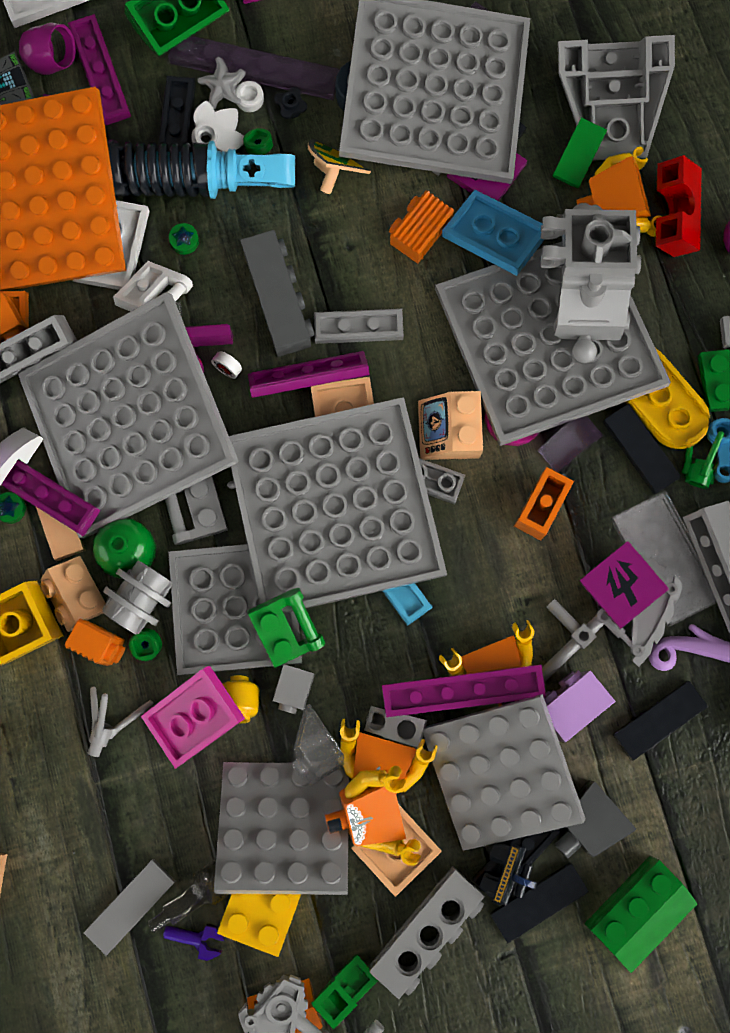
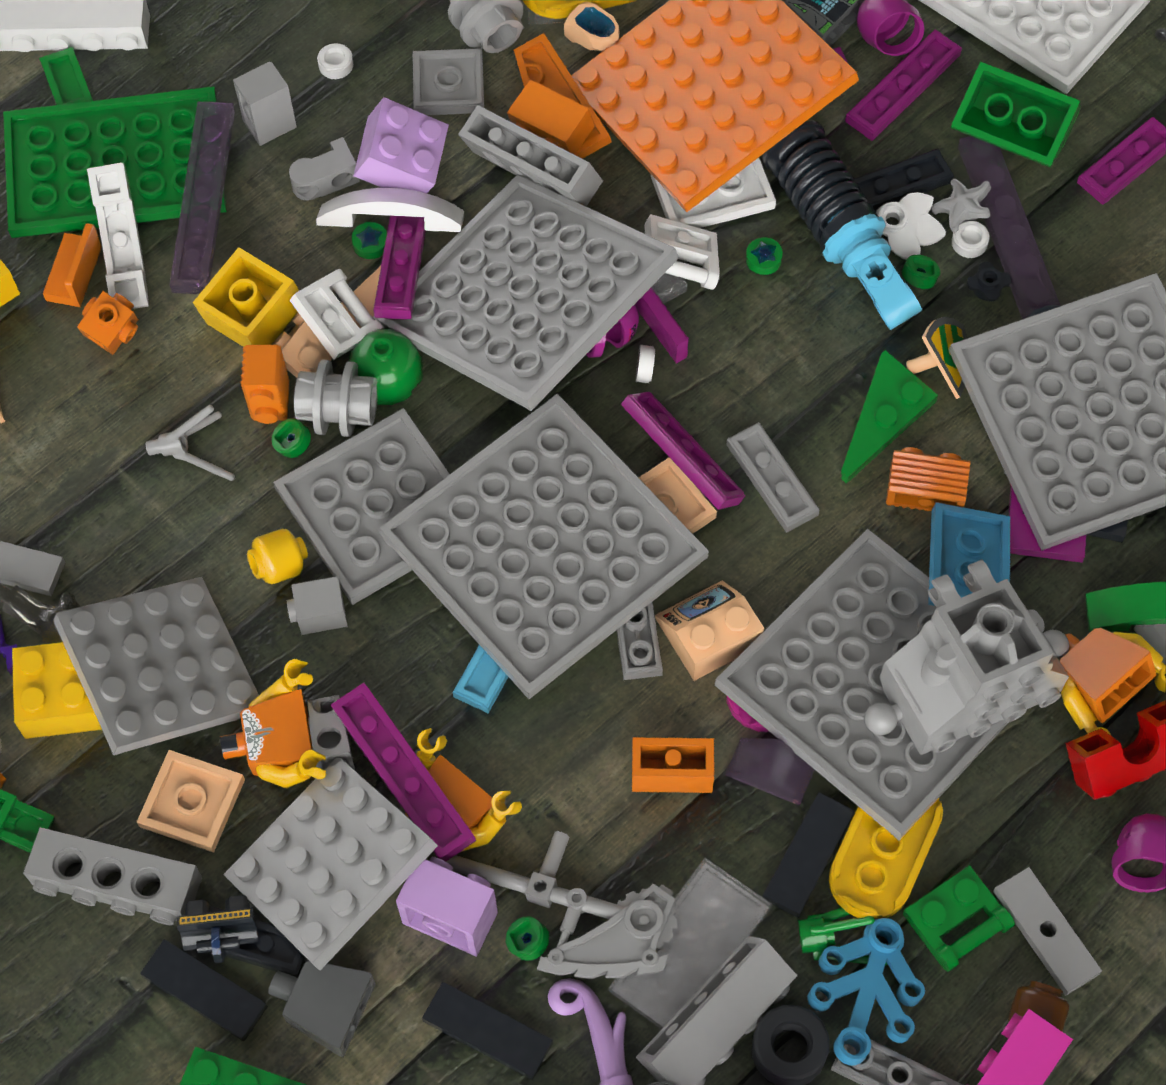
camera: 65 degrees right, 15 degrees down
dark pink plate [141,665,245,769] -> none
light grey plate [165,476,228,545] -> none
dark grey brick [240,230,315,357] -> none
green plate [247,588,326,668] -> none
clear slope [292,704,344,786] -> none
torso [325,766,421,866] -> none
magenta tile [579,541,669,629] -> none
none -> white plate [289,269,384,360]
none -> green tile [506,916,549,961]
none -> green wing [841,350,938,484]

